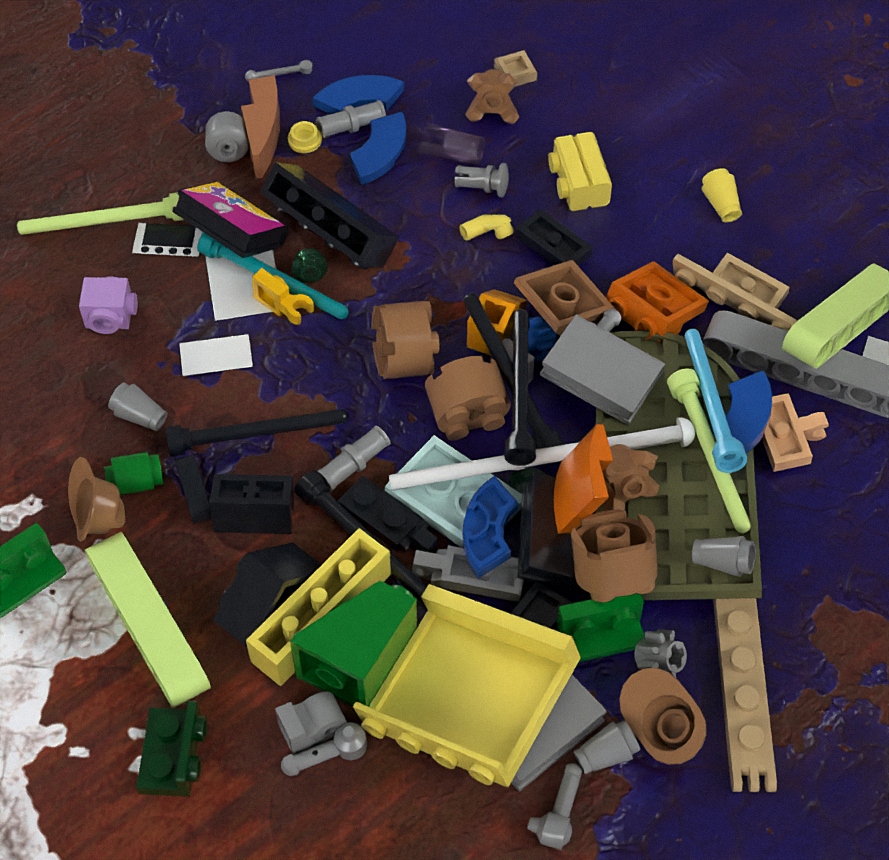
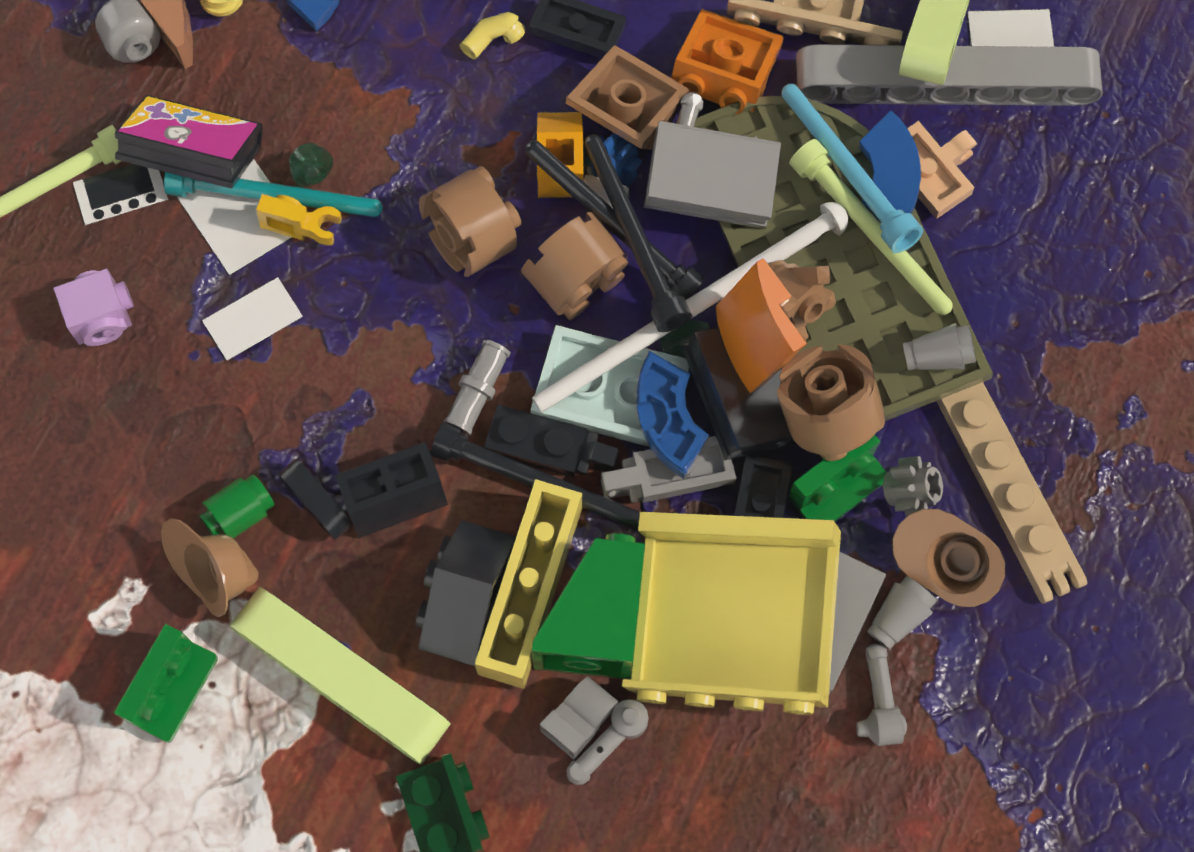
camera: 25 degrees left, 15 degrees up
light grey cone [108,382,168,431] -> none
black piece [166,409,349,457] -> none
black brick [260,162,400,269] -> none

